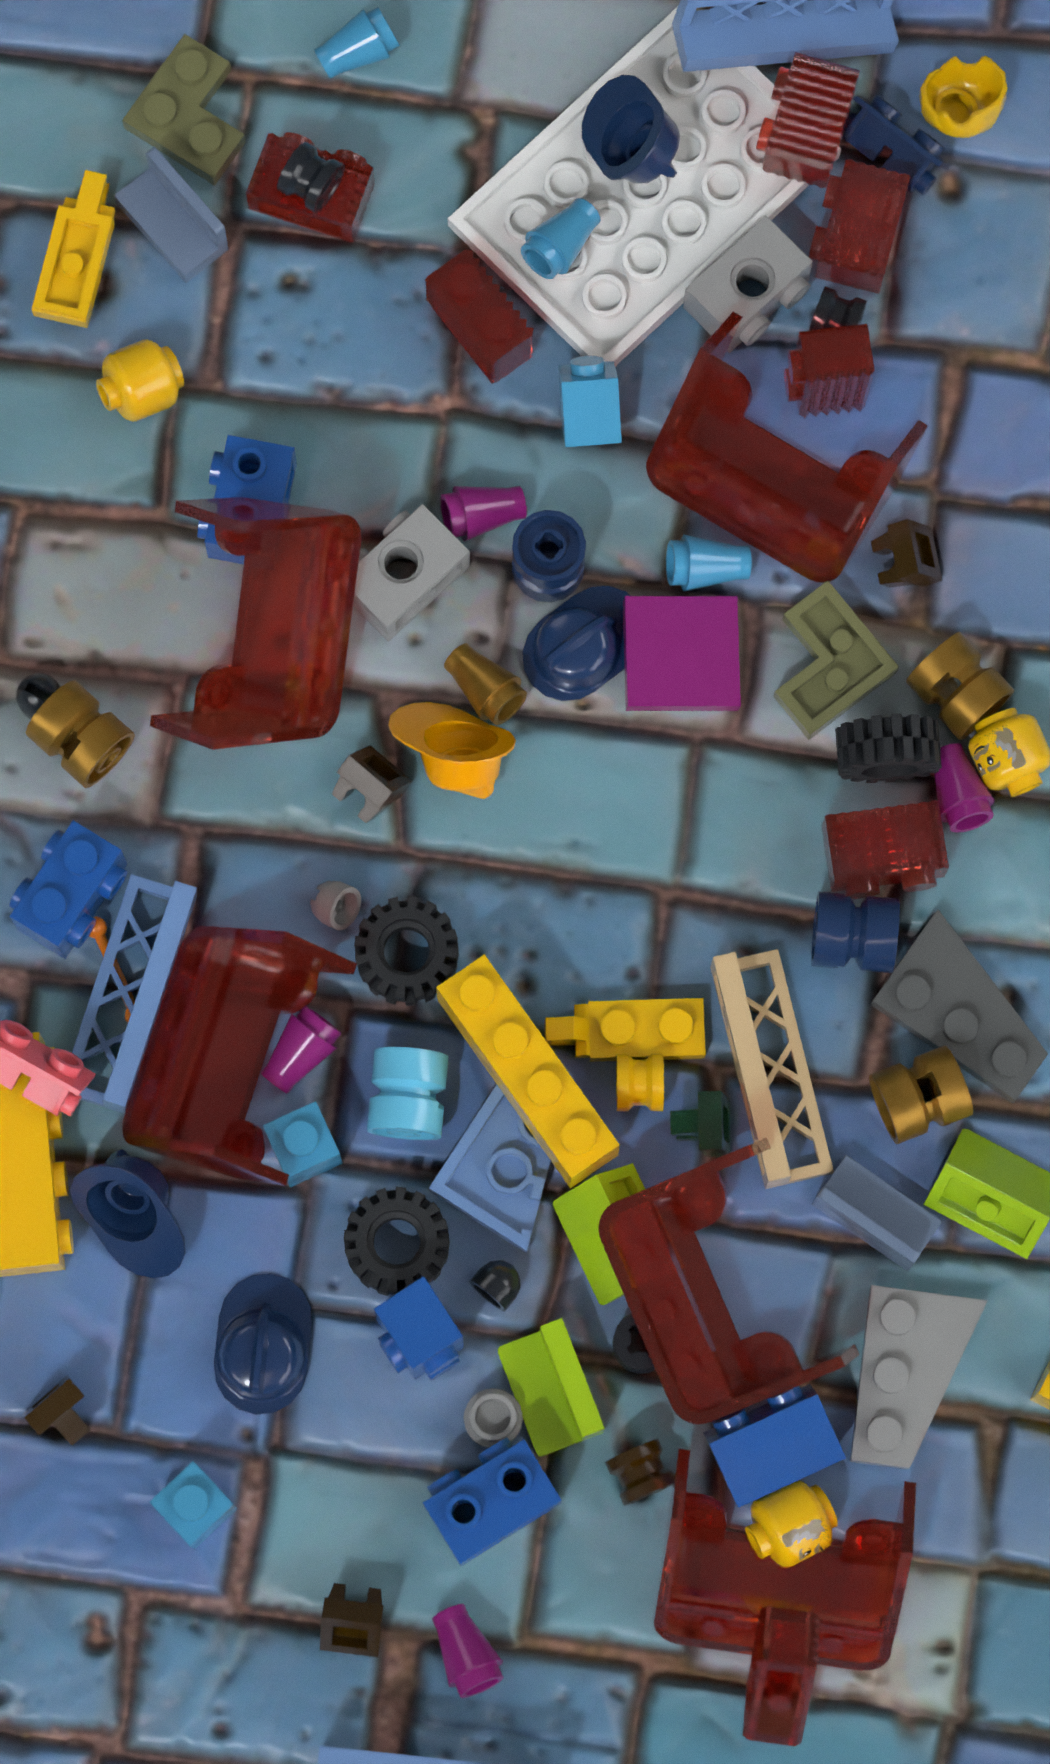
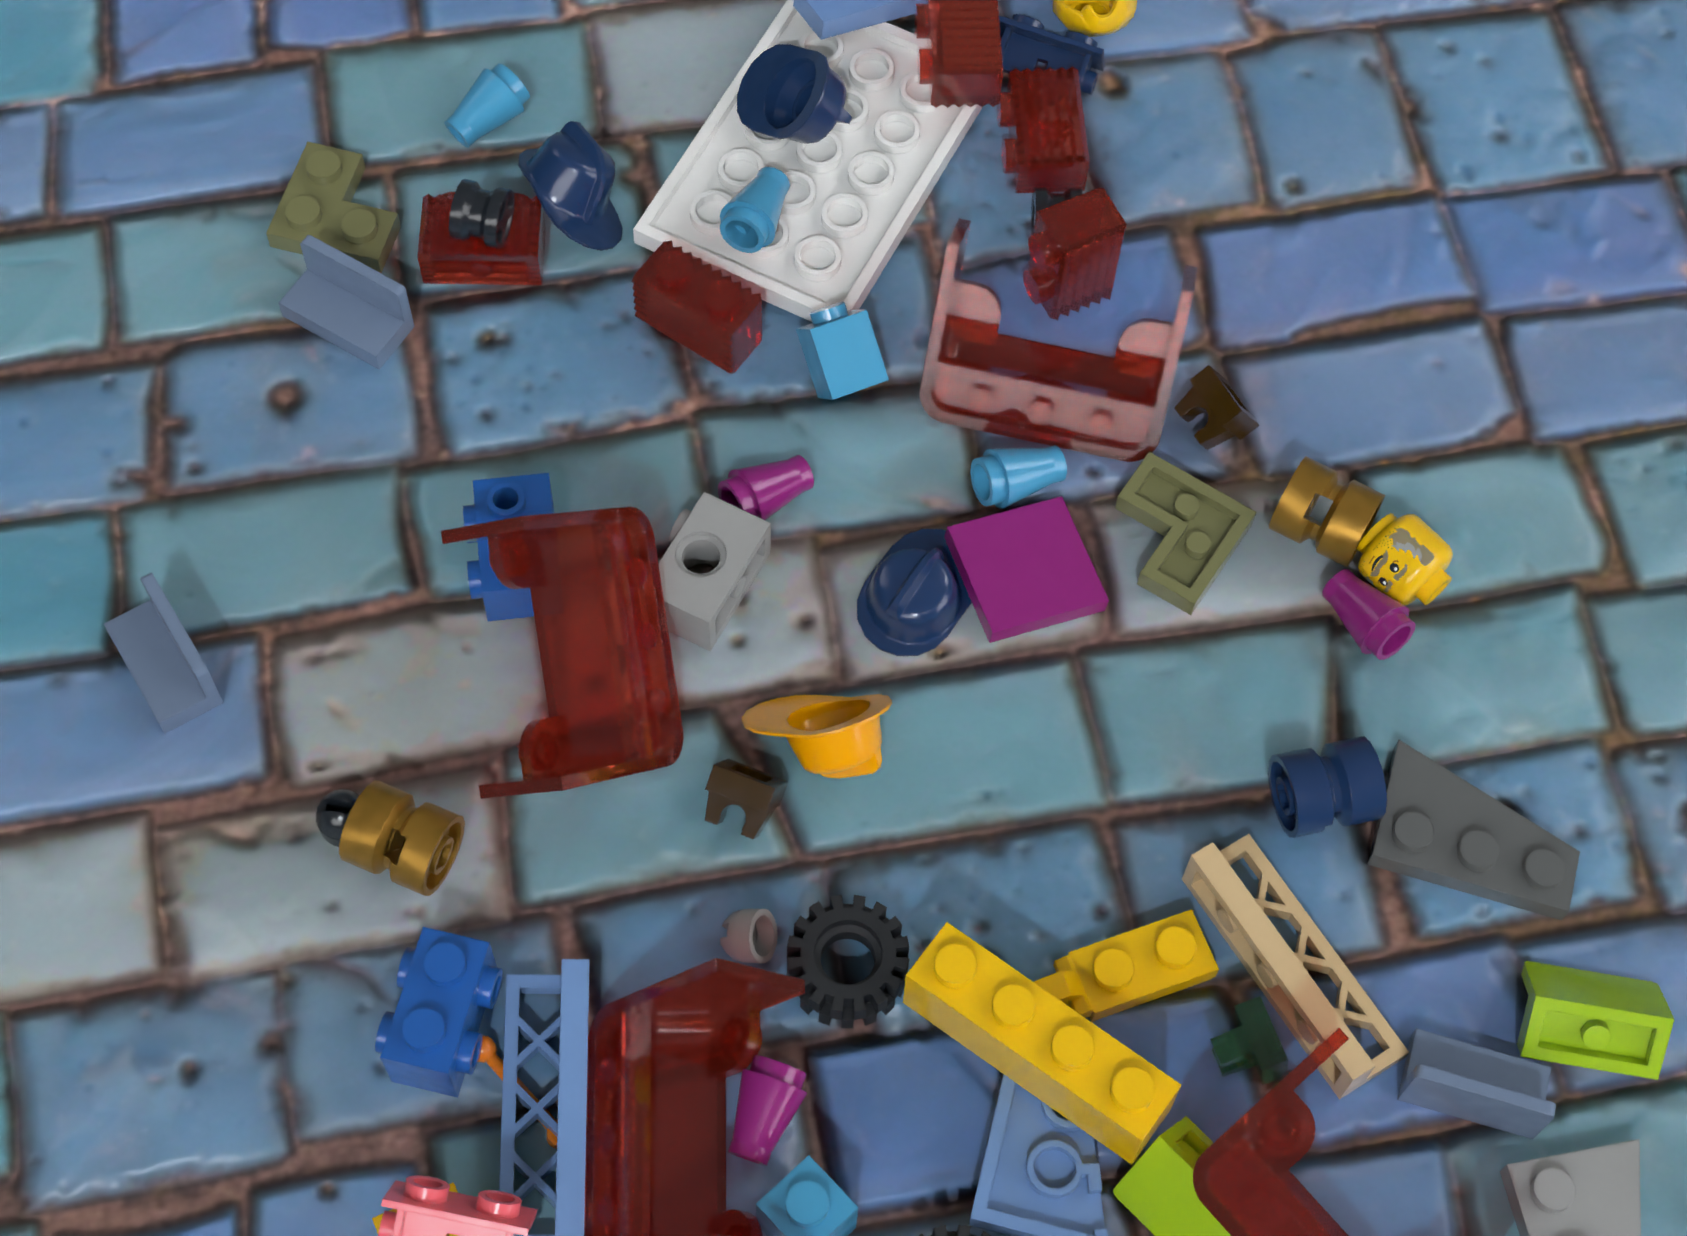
camera: 20 degrees left, 15 degrees down
yellow hinge [32,170,115,328] -> none
yellow head [96,339,184,422] -> none
medium azure wheel [367,1047,449,1140] -> none
pearl gold cone [444,643,527,725] -> none
dark blue wheel [512,510,586,603] -> none
yellow wheel [616,1054,664,1112] -> none
light grey brick [683,215,813,353] -> none
clear red brick [821,800,949,899] -> none
black tyre [835,714,942,783] -> none
pearl gold wheel [869,1045,973,1144] -> none
none -> dark blue piece [518,121,623,251]

